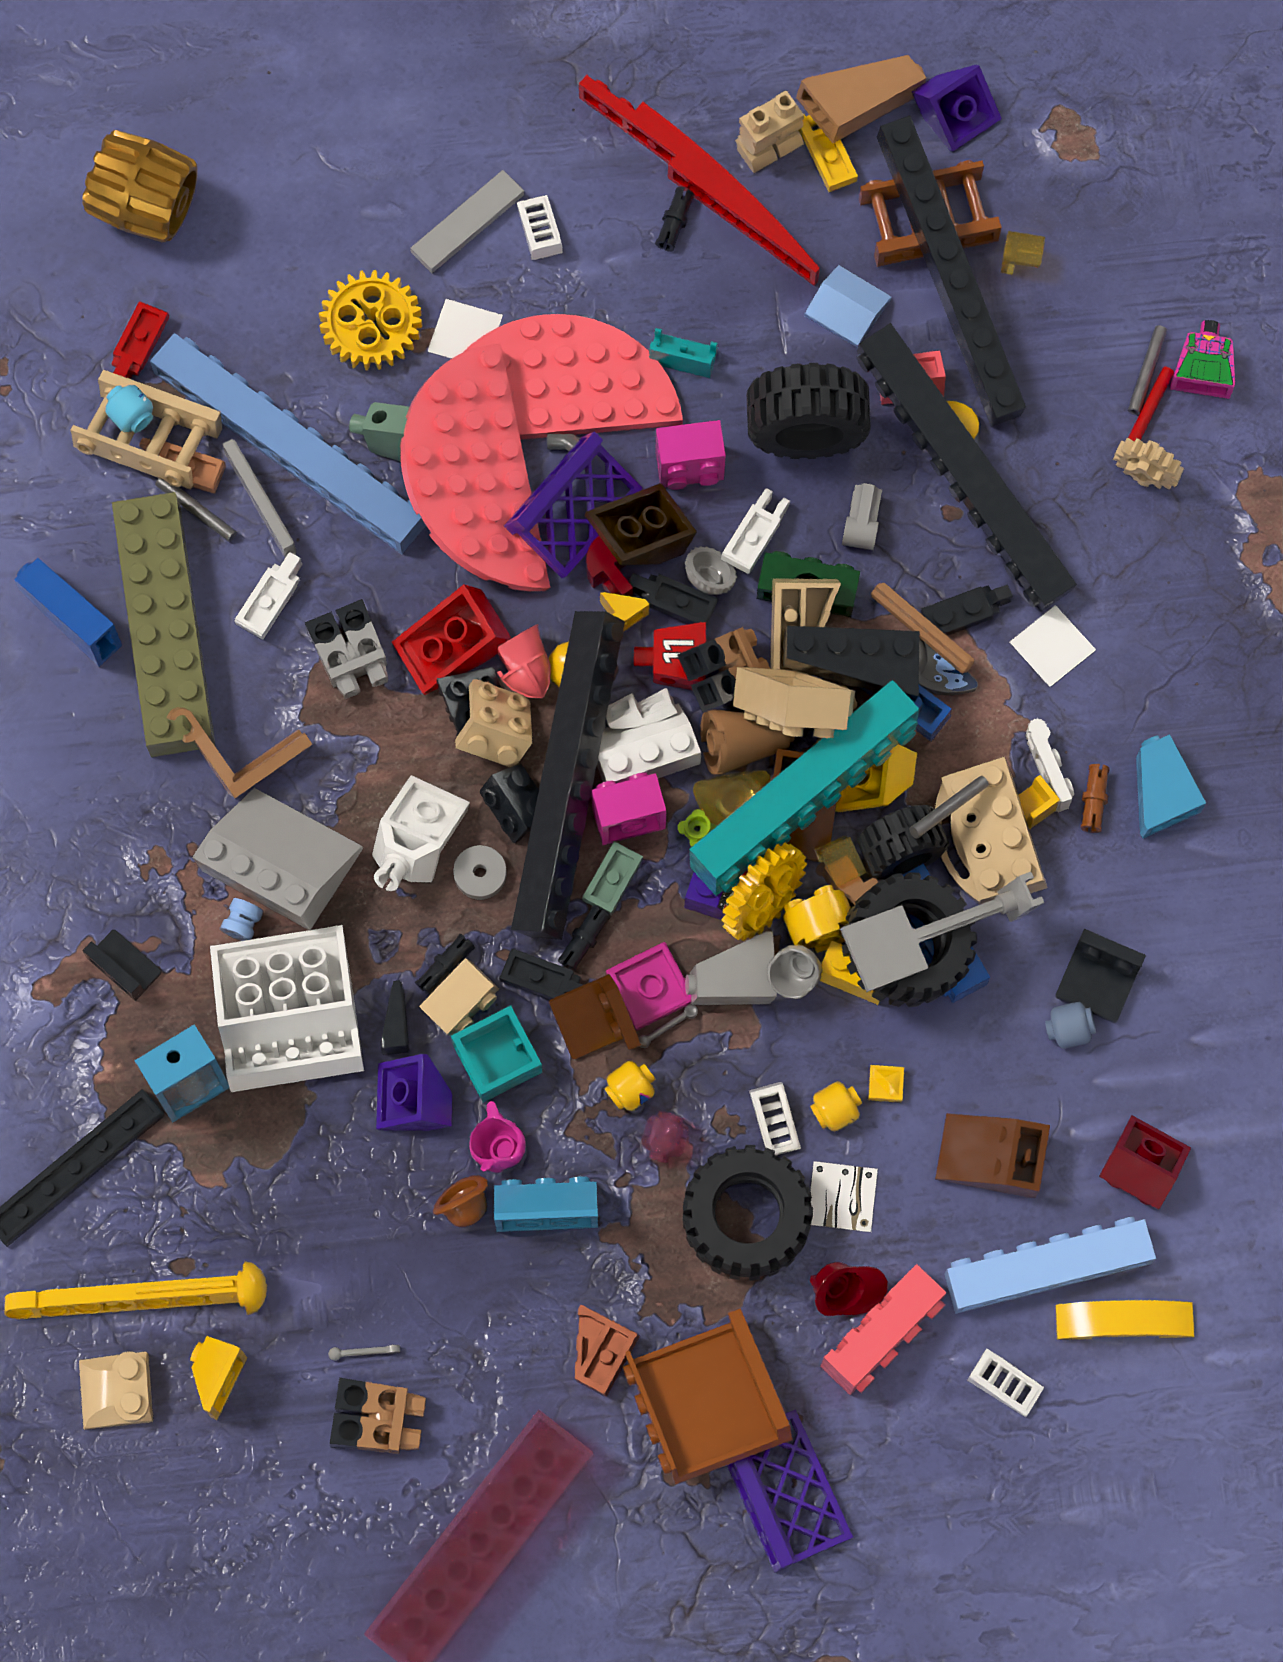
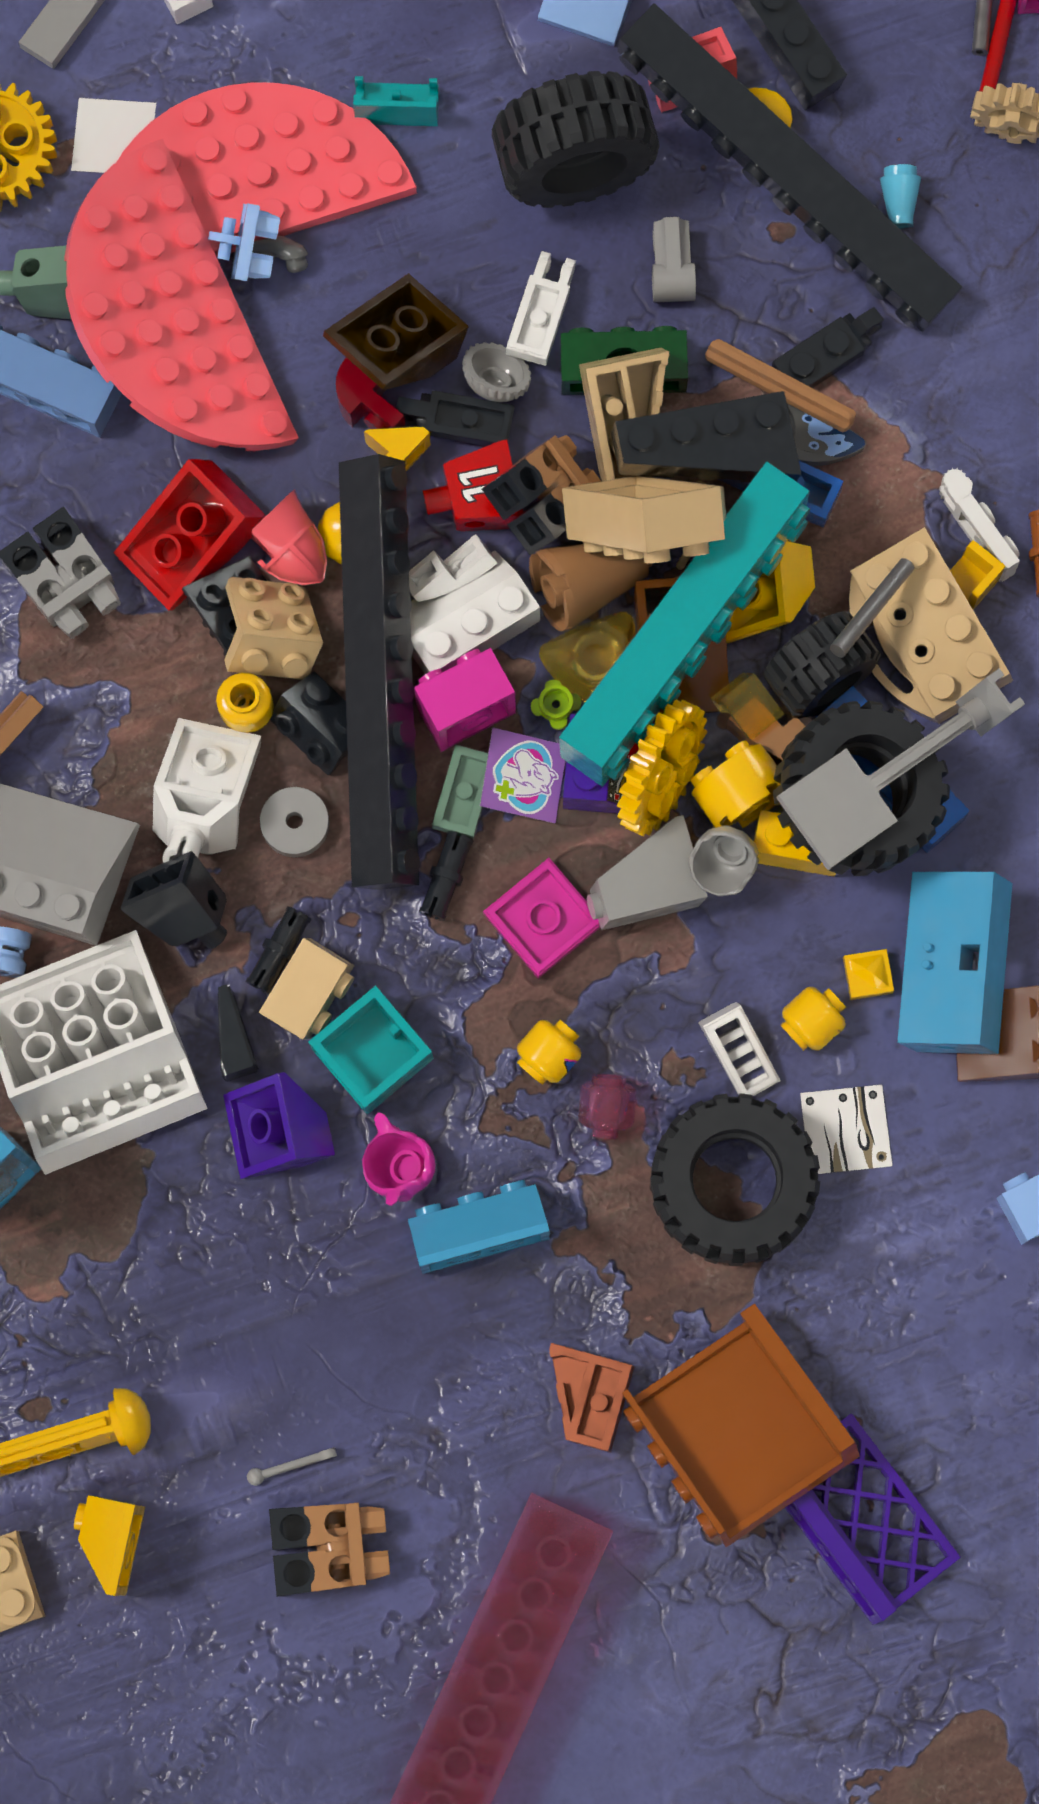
camera: 10 degrees left, 5 degrees up
dark orange hat [433,1175,488,1227] -> none
black hinge [499,948,583,1000] -> none
dark purple fence [504,431,642,579] -> none
reddish brown bracket [549,974,641,1059] -> none
flat silver hinge [639,1004,698,1048] -> none
dark pink piece [656,420,726,490] -> none
dark red piece [810,1262,888,1316] -> none
coral wedge [820,1264,947,1395] -> none
white sticker [1010,605,1096,687] -> none
none -> black torso [120,851,227,949]
none -> light blue hips [208,203,280,281]
none -> yellow head [216,672,274,733]
none -> sticker [480,728,565,823]
none -> medium azure cone [880,164,921,229]
none -> dark azure brick [897,872,1013,1054]

